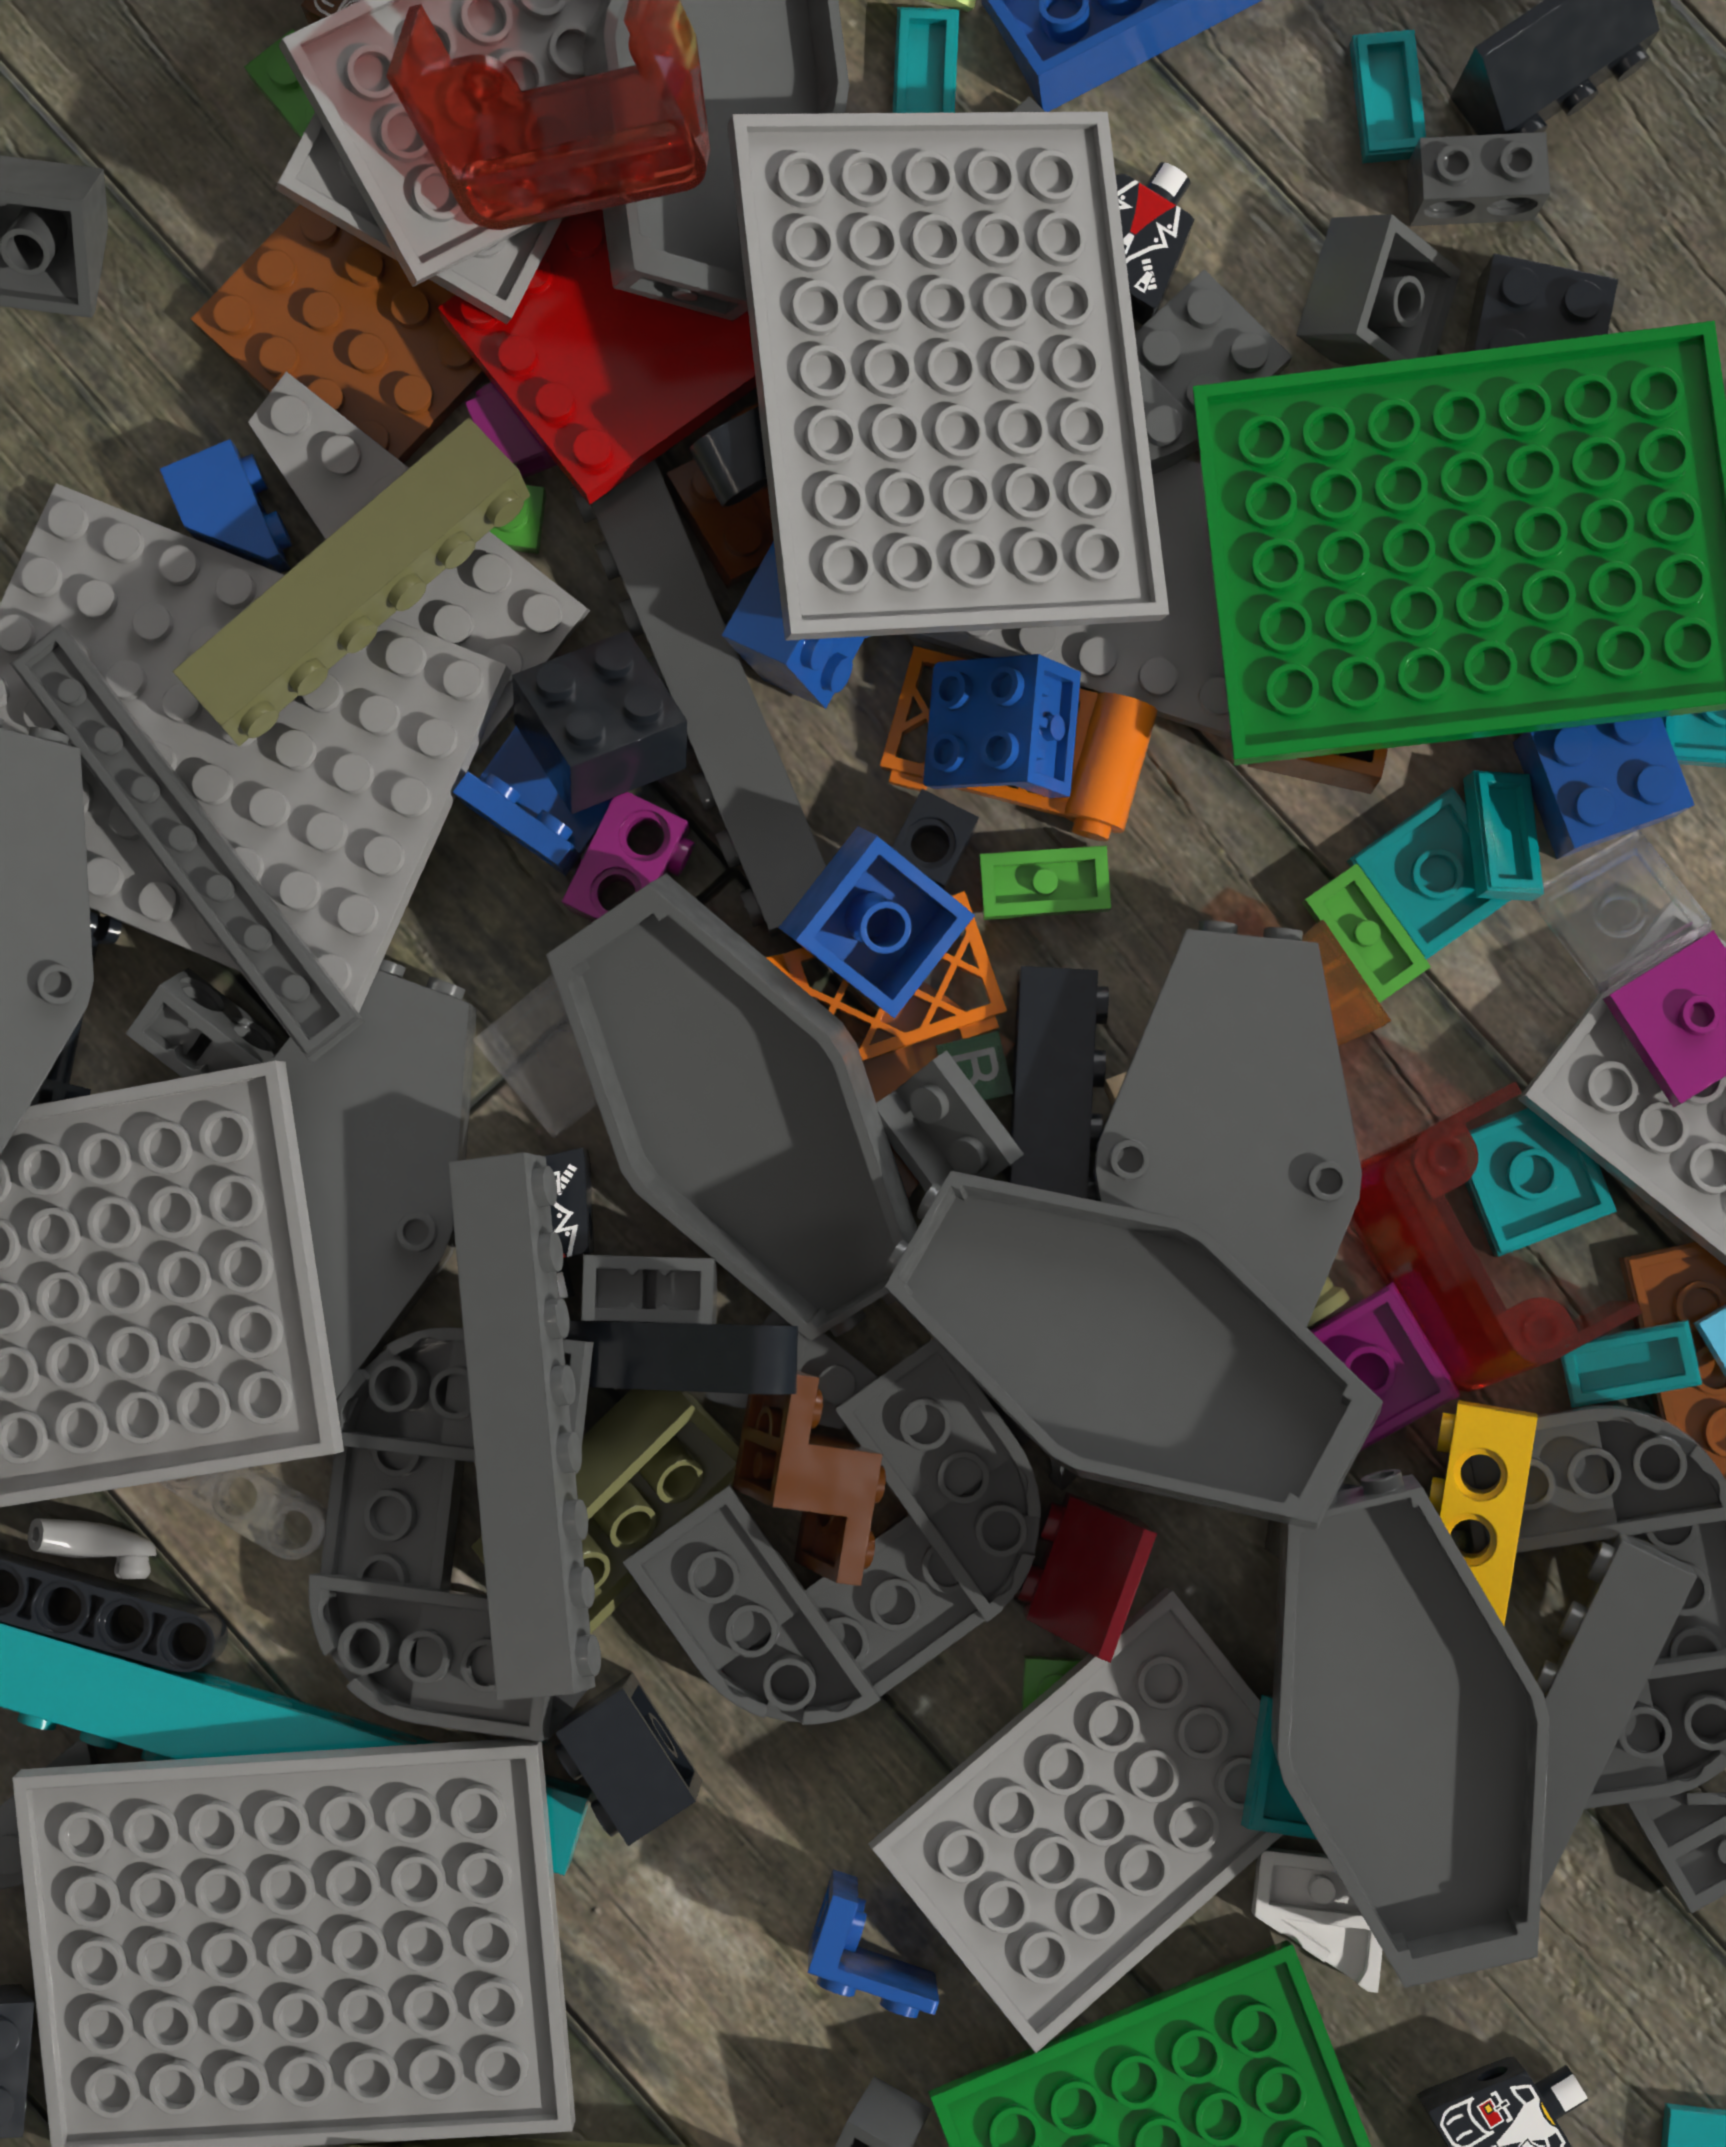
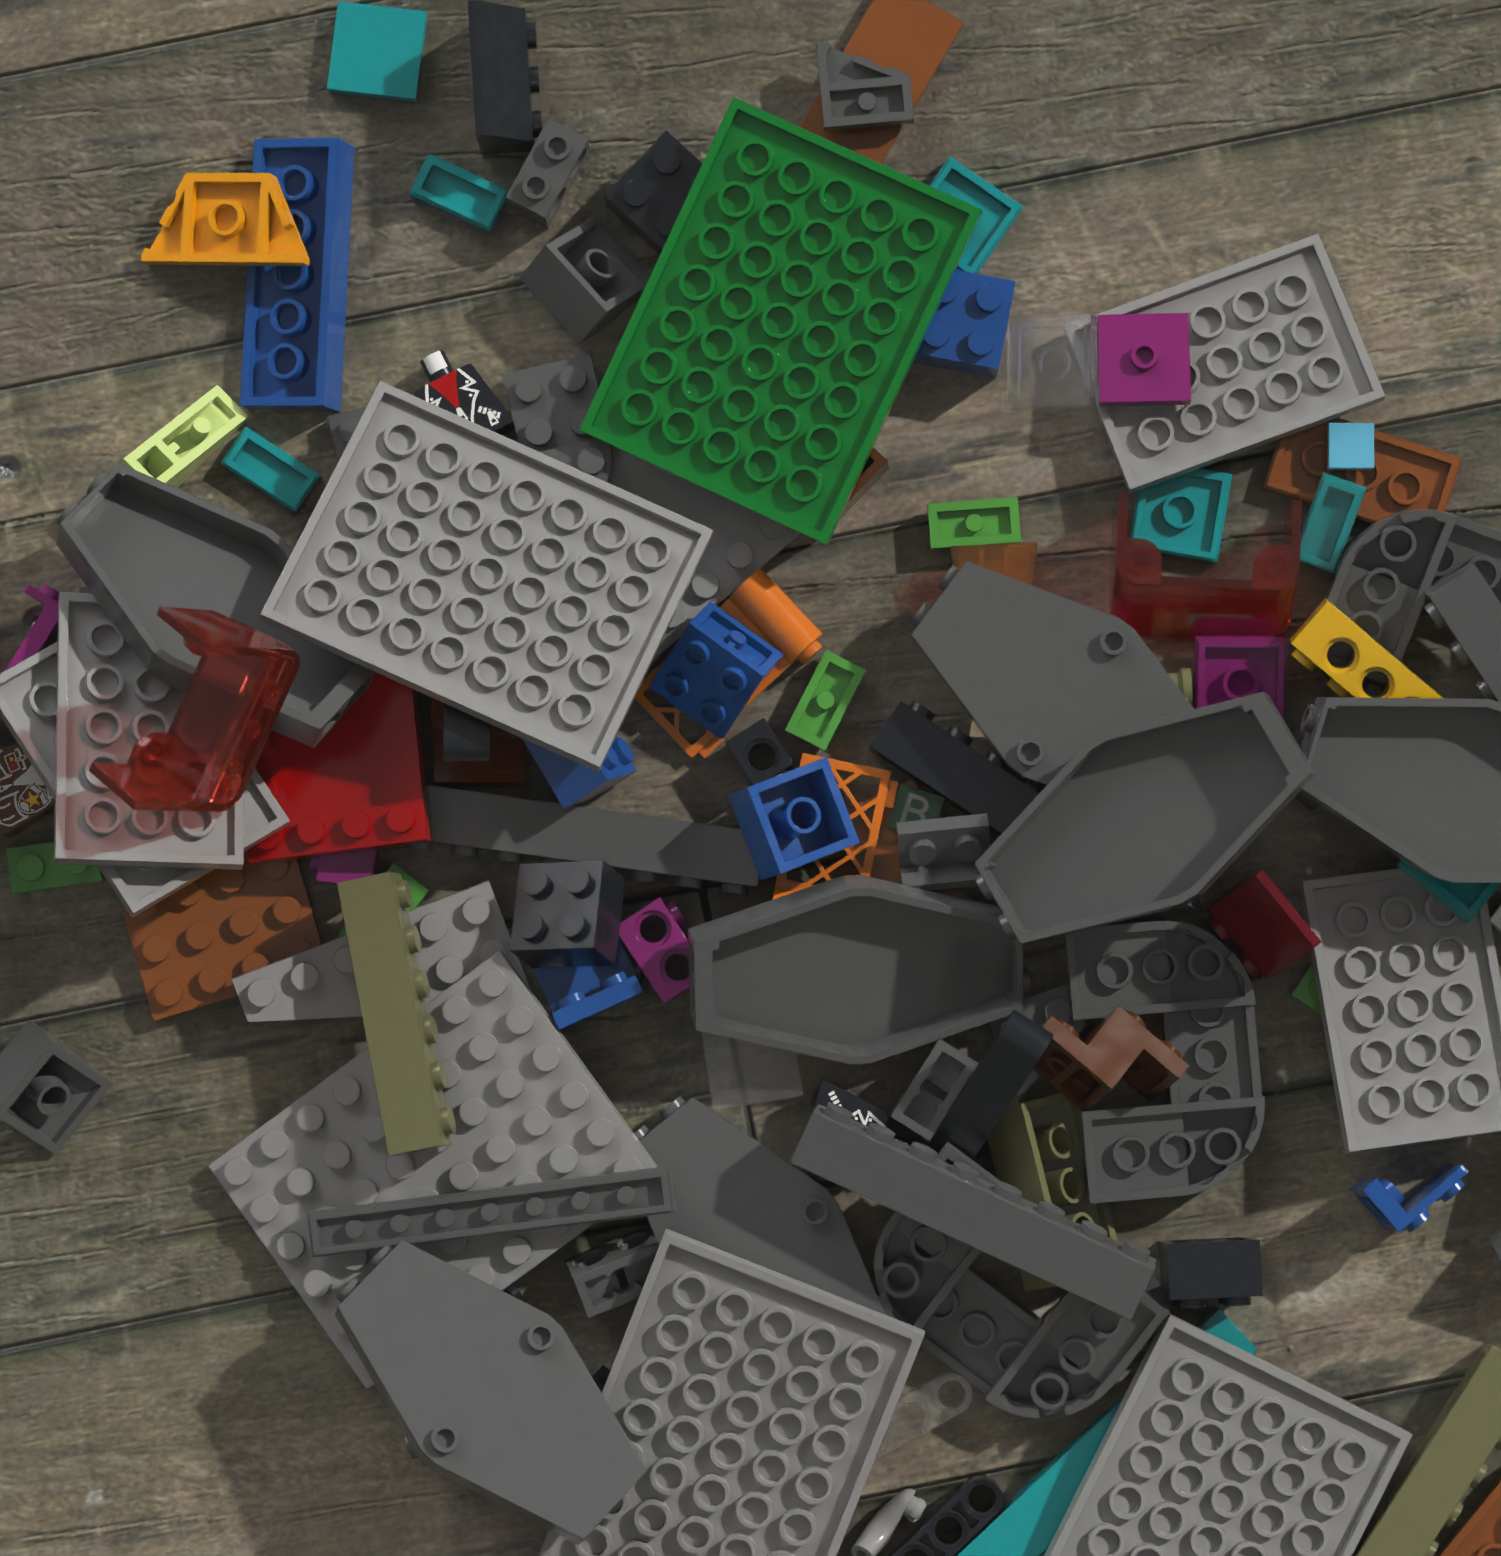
camera: 55 degrees left, 0 degrees up
blue slope [160,439,292,573] -> none
teal tile [1346,787,1511,960] -> none
teal tile [1463,770,1544,901] -> none

